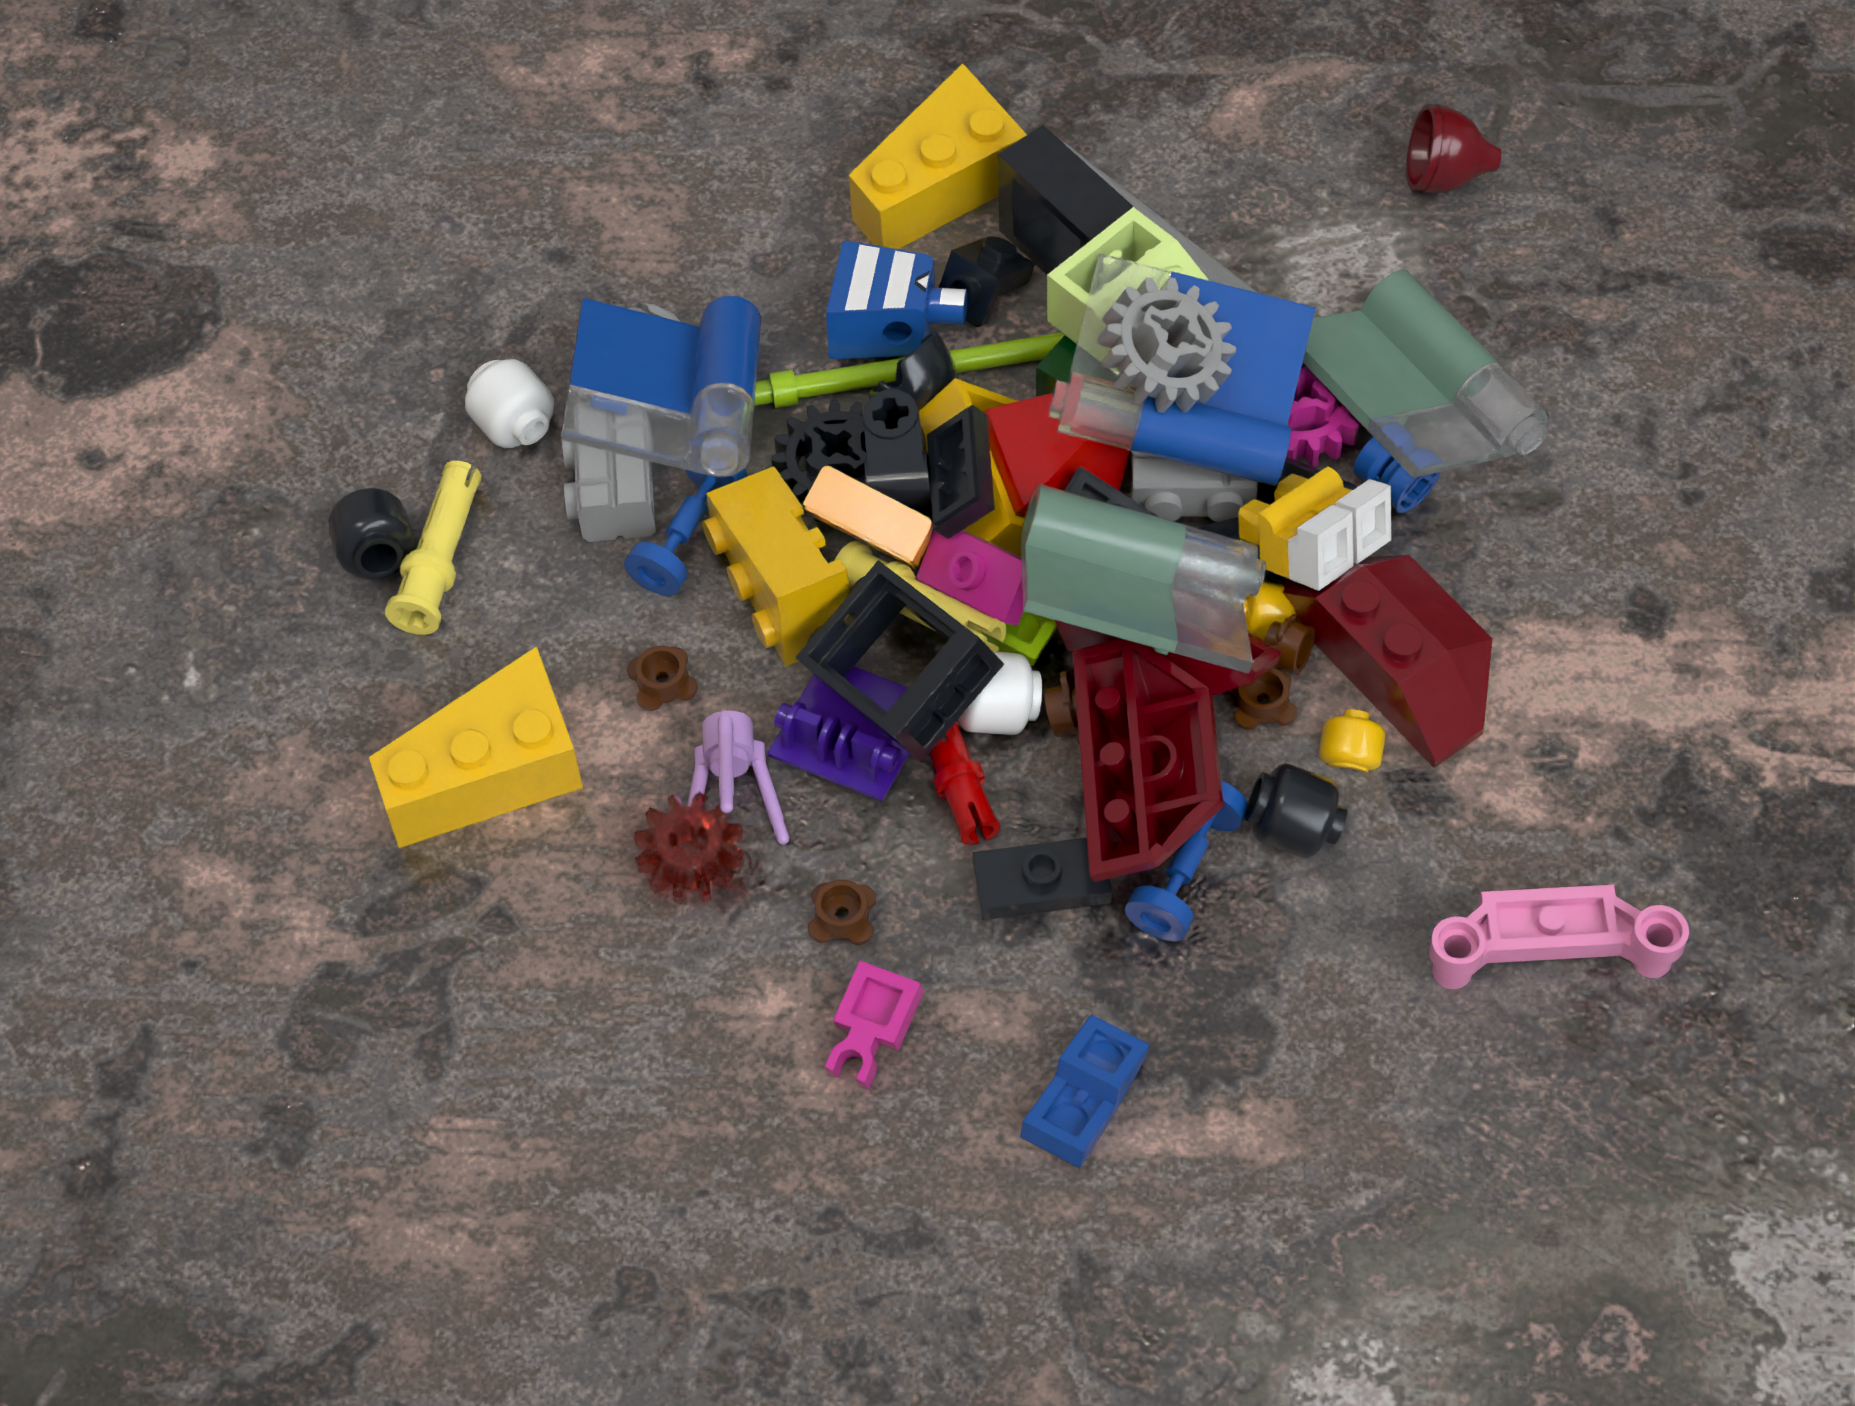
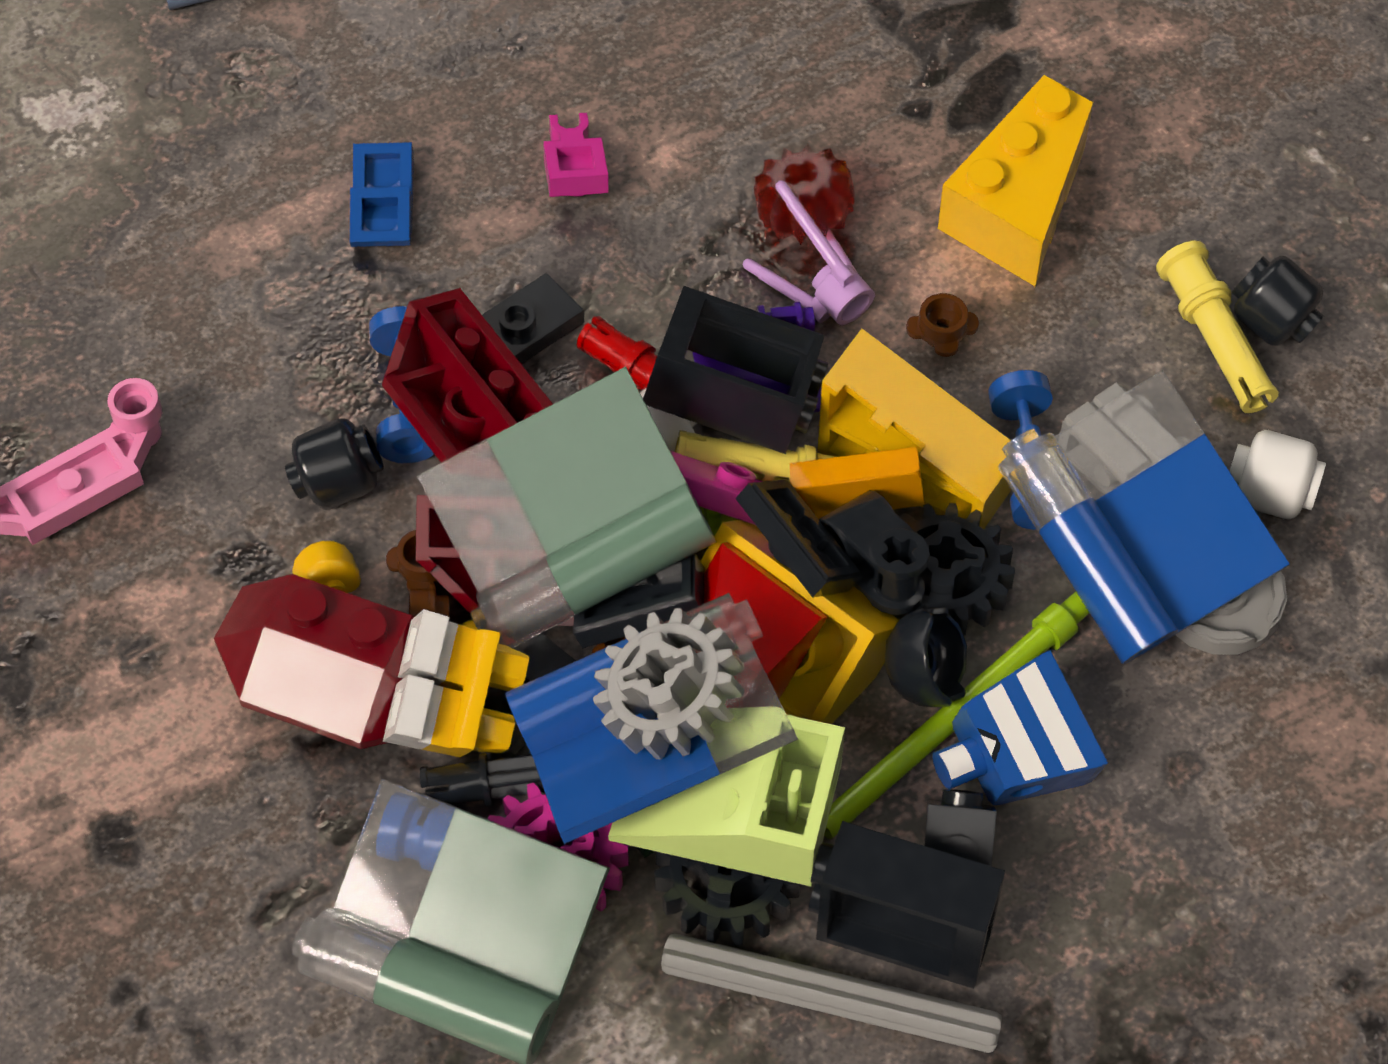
camera: 145 degrees right, 0 degrees up
reddish brown plate [808,880,876,945] -> none
yellow wedge [849,63,1027,249] -> none

